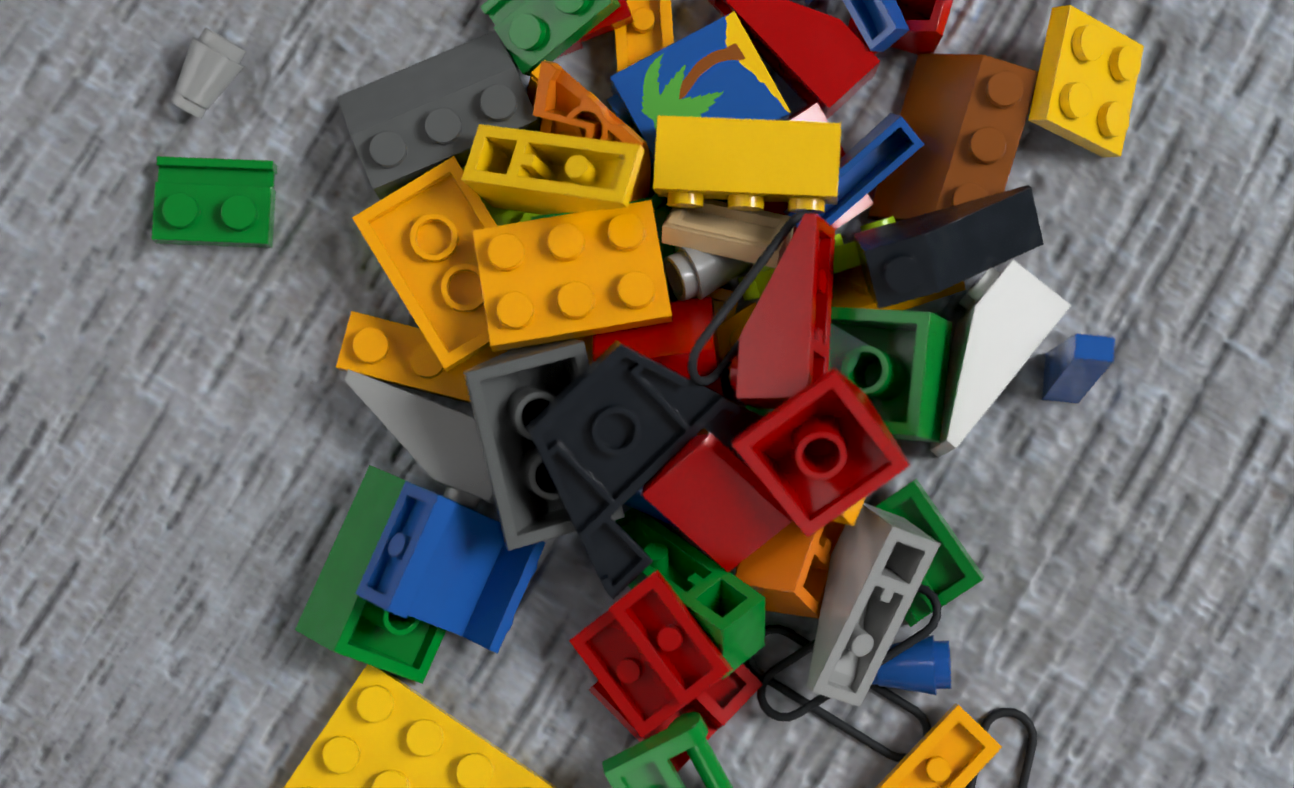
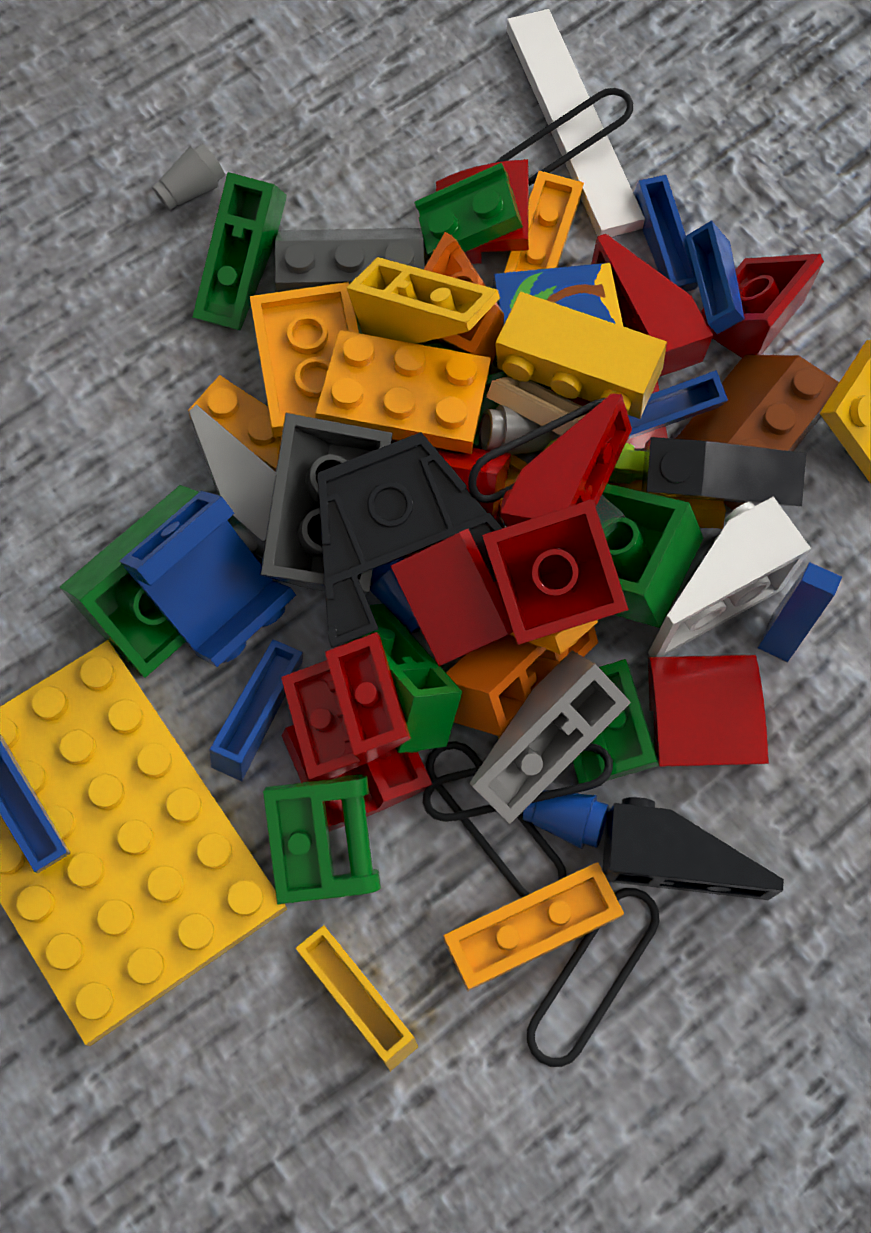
camera: 15 degrees right, 15 degrees down
green plate [151,156,277,248] -> none
none -> green slope [192,172,287,331]
none -> blue piece [209,639,303,781]
none -> black slope [602,797,784,900]
none -> red slope [648,655,769,767]

